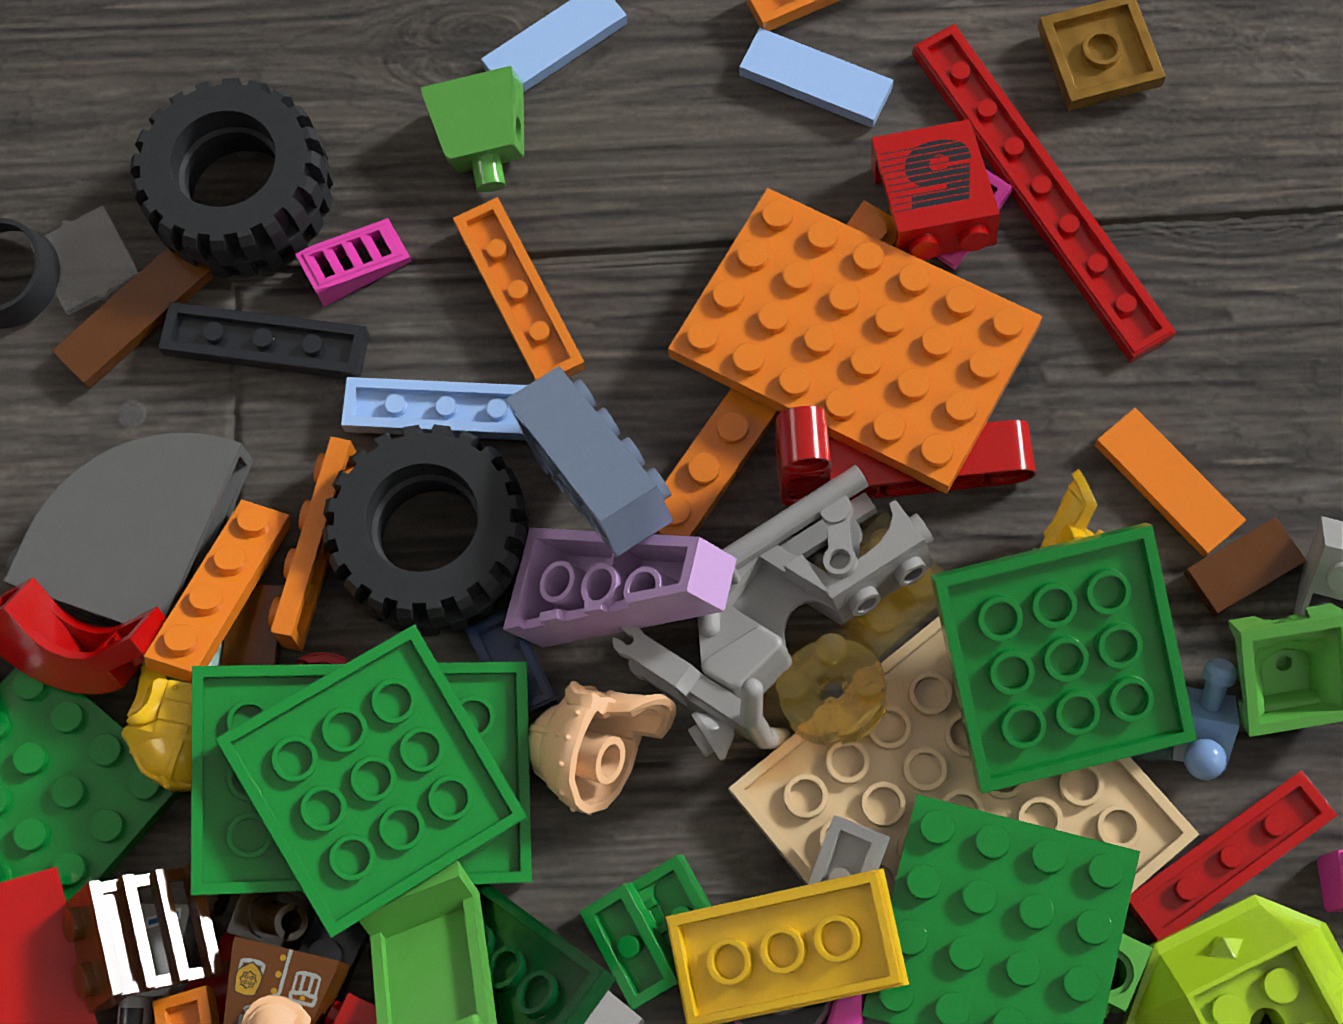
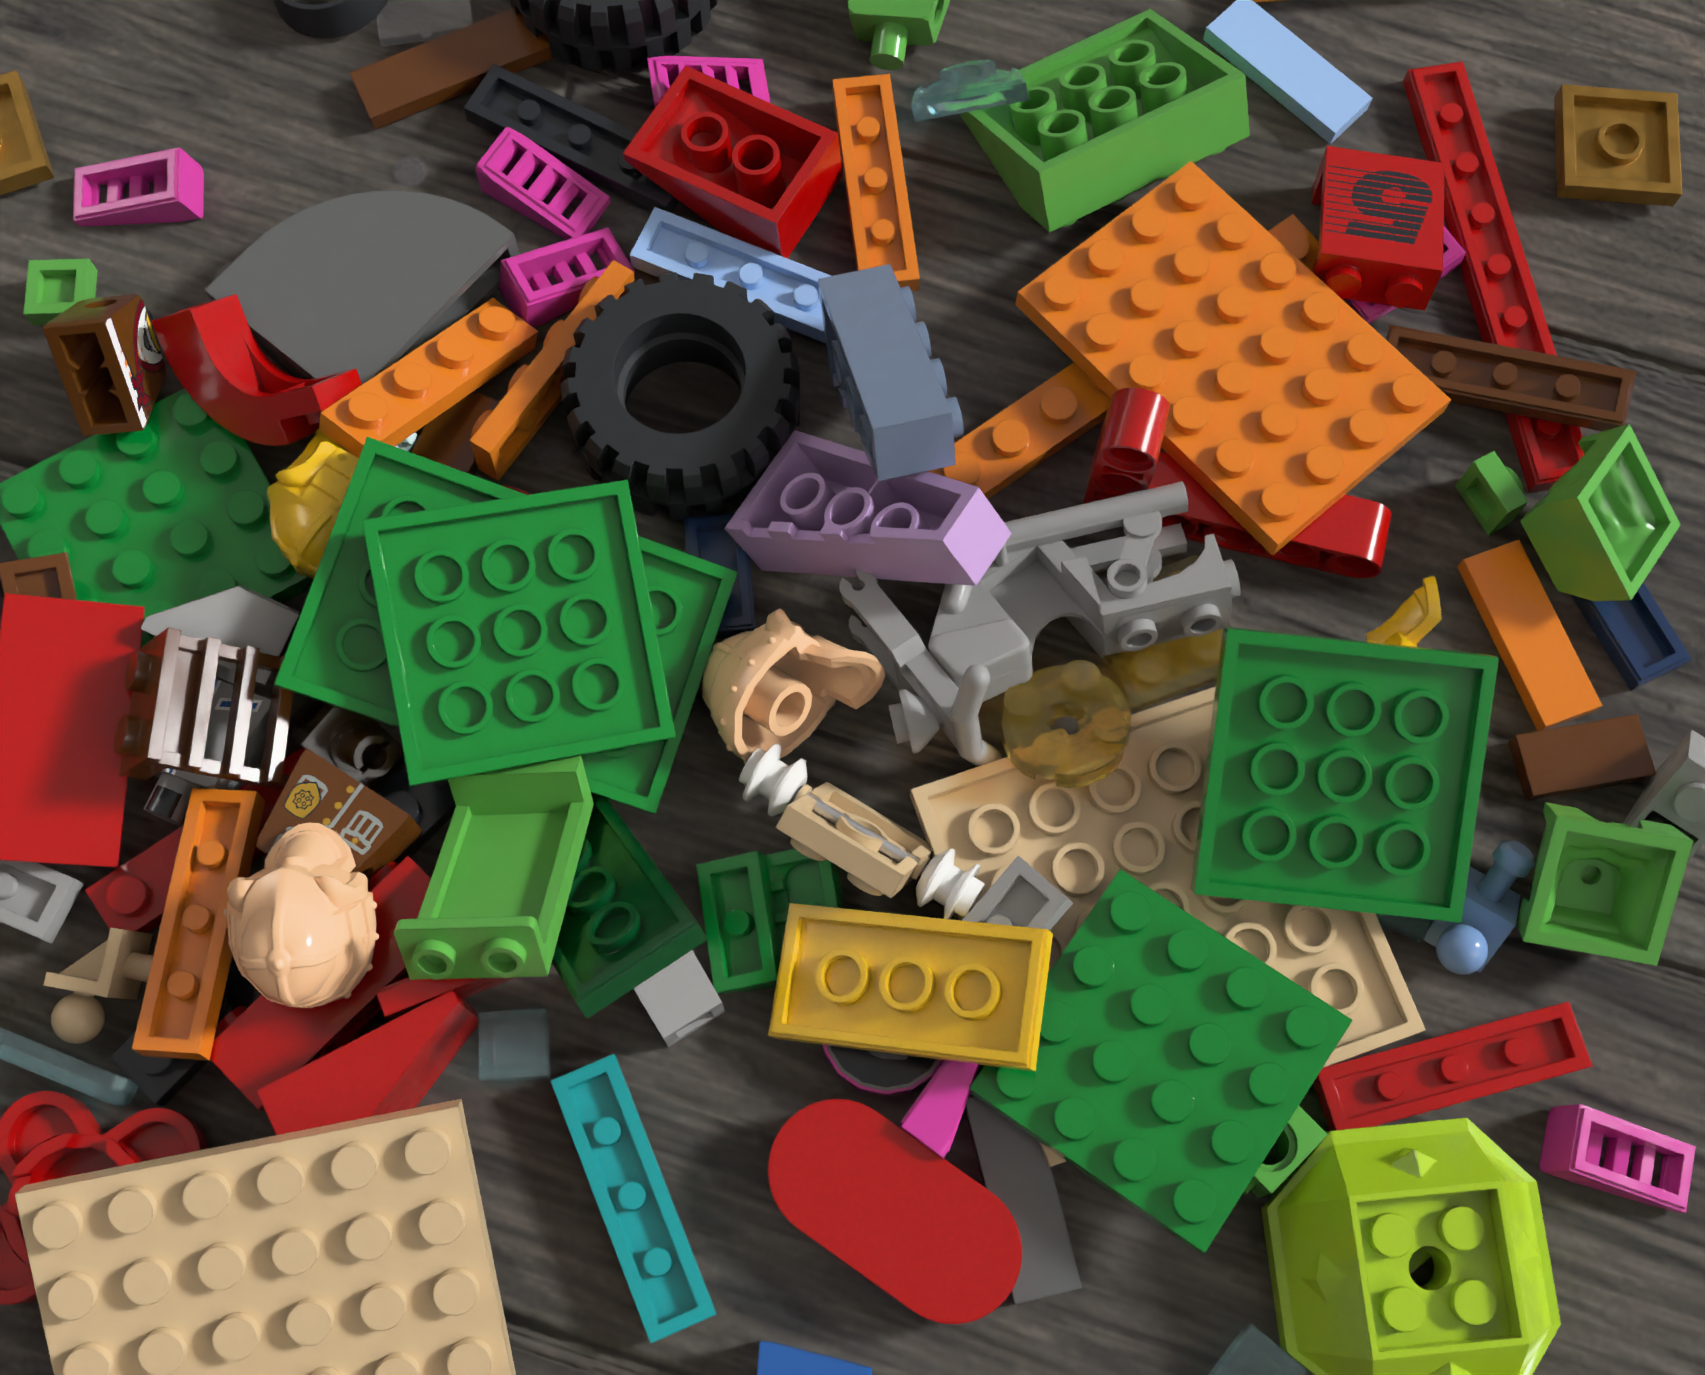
camera: 10 degrees right, 0 degrees up
none -> light grey slope [141,585,300,685]
none -> dark pink slope [476,127,611,240]
none -> dark pink slope [499,227,635,327]
none -> red slope [623,65,843,259]
none -> plate [739,743,985,919]
none -> clear light blue tile [911,59,1029,122]
none -> bright green slope [955,9,1250,233]
none -> reddish brown tile [1386,325,1637,431]
none -> bright green plate [1455,451,1529,536]
none -> bright green brick [1520,424,1681,601]
none -> dark blue tile [1571,582,1692,691]

